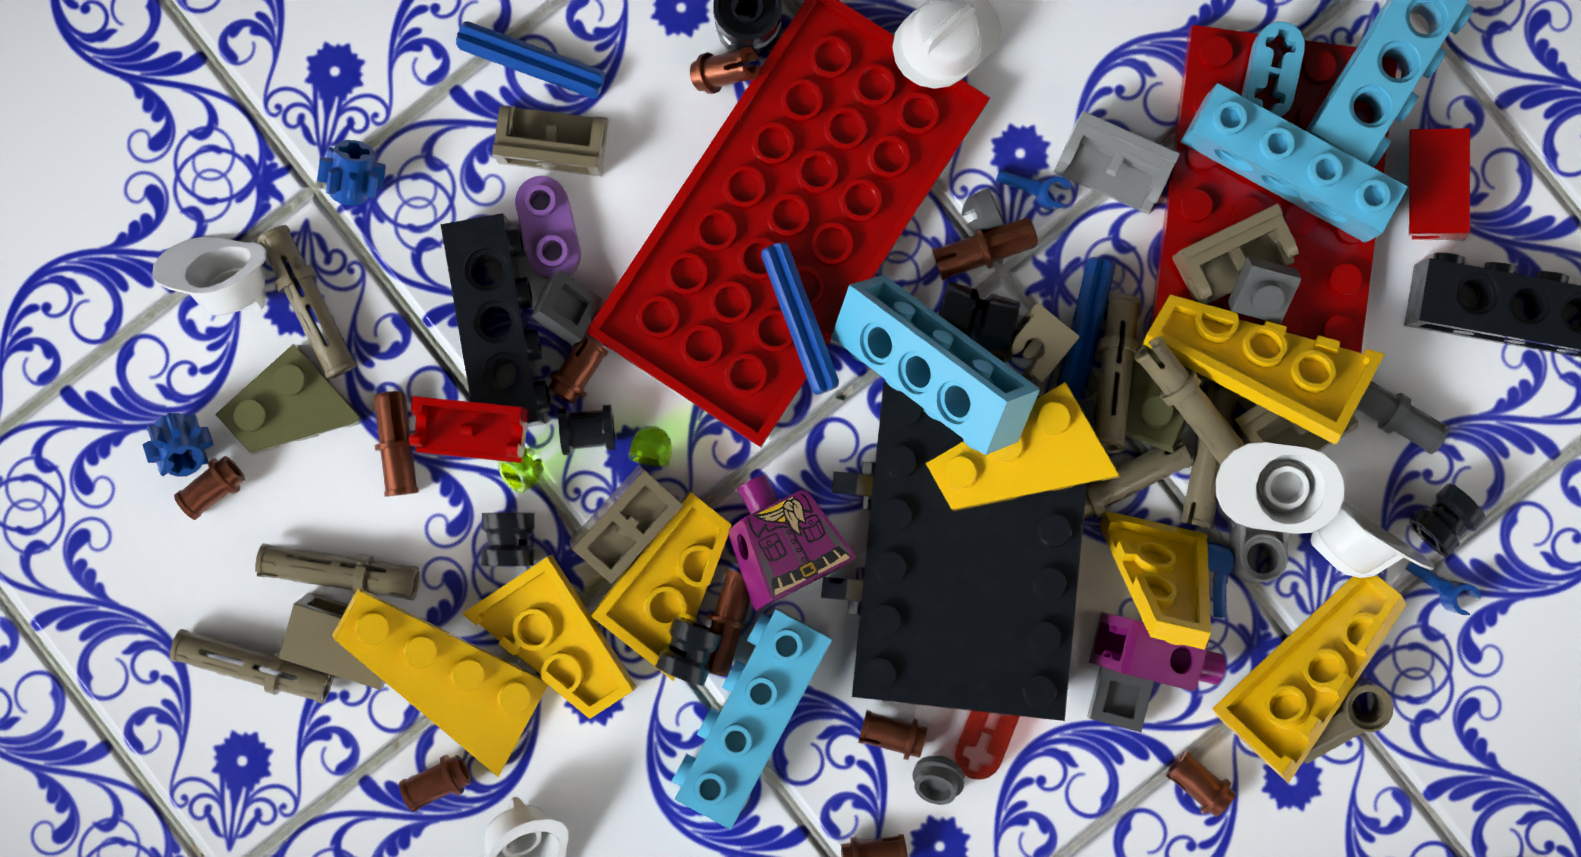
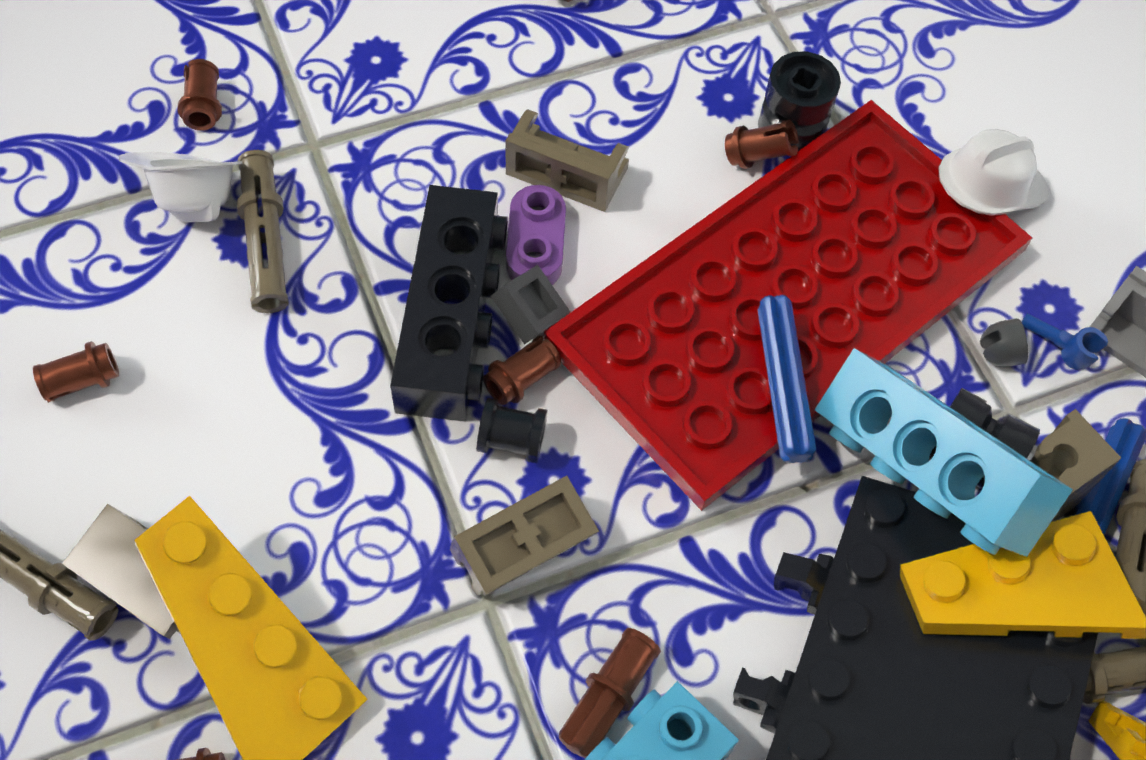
camera: 10 degrees right, 25 degrees down
blue gear [142,412,214,477] -> none
olive wing [215,344,364,454] -> none
dark tan pin [255,543,420,600] -> none
blue gear [317,140,386,206] -> none
copper axle [374,391,419,497] -> none
red hinge [409,396,529,463] -> none
blue axle [456,21,605,99] -> none
yellow wing [462,555,638,719] -> none
black wheel [481,513,535,566] -> none
clear neon green hinge [498,448,544,494] -> none
yellow wing [590,491,732,681] -> none
clear neon green hinge [628,426,672,467] -> none
black wheel [655,616,724,686] -> none
magenta torso [729,474,856,611] -> none
copper axle [932,218,1038,281] -> none
none -> copper pin [178,59,222,131]

